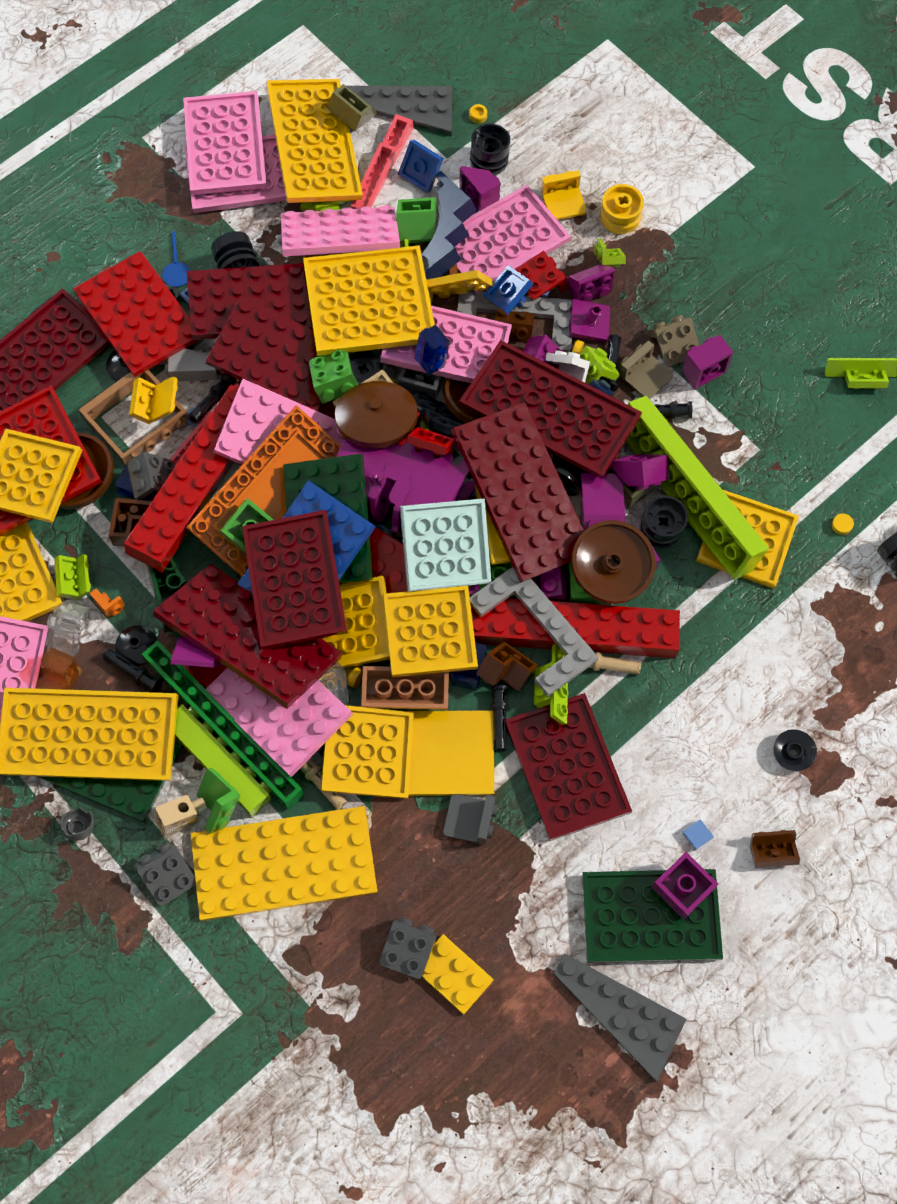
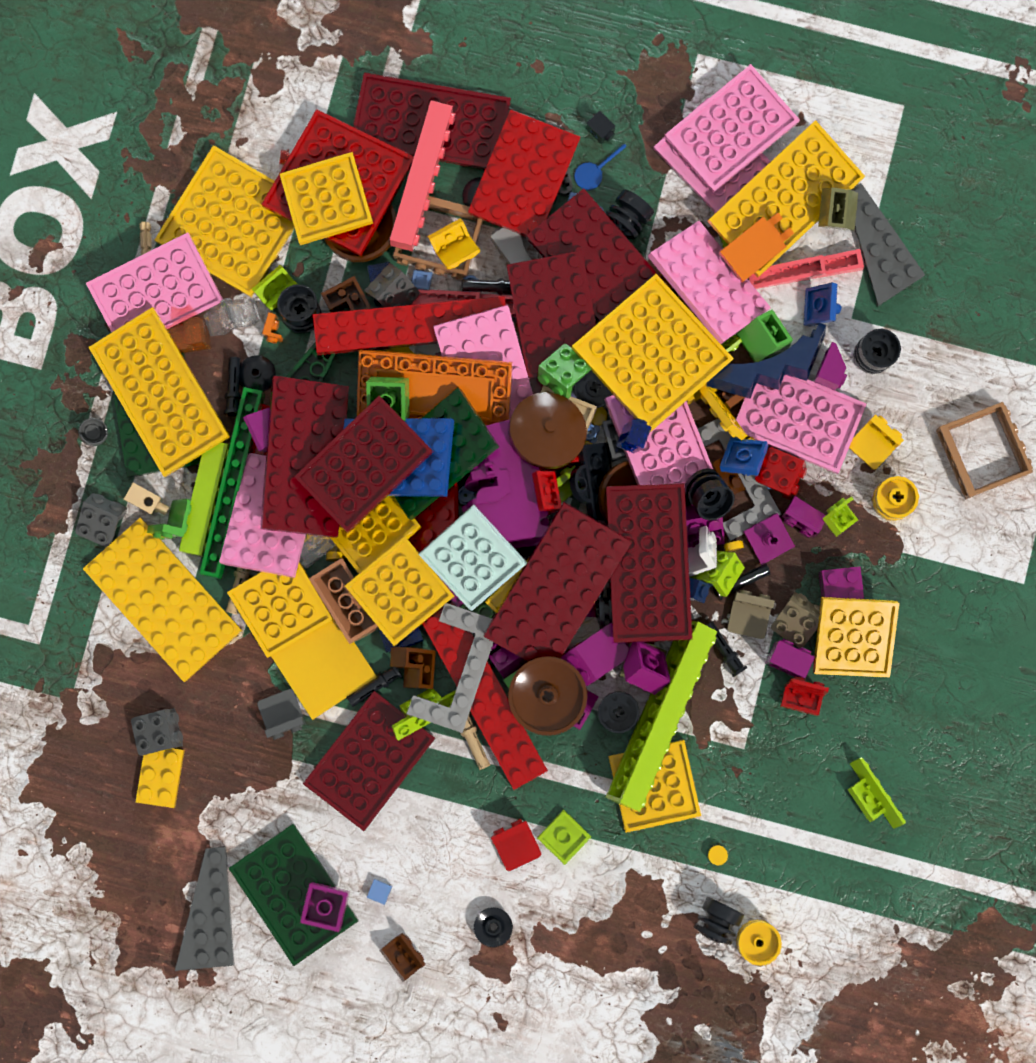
camera: 60 degrees right, 15 degrees up
yellow tile [469,104,487,123] -> none
none -> black wheel [277,285,322,334]
none -> coral brick [390,101,455,252]
none -> medium blue tile [411,269,433,290]
none -> red bracket [491,819,541,871]
none -> lime tile [537,810,591,865]
none -> black brick [586,110,615,144]
none -> black wheel [685,469,735,520]
none -> orange tile [719,213,794,283]
none -> red bracket [780,677,829,716]
none -> yellow plate [813,597,899,677]
none -> magenta brick [819,567,864,599]
none -> medium nougat window [936,402,1033,500]

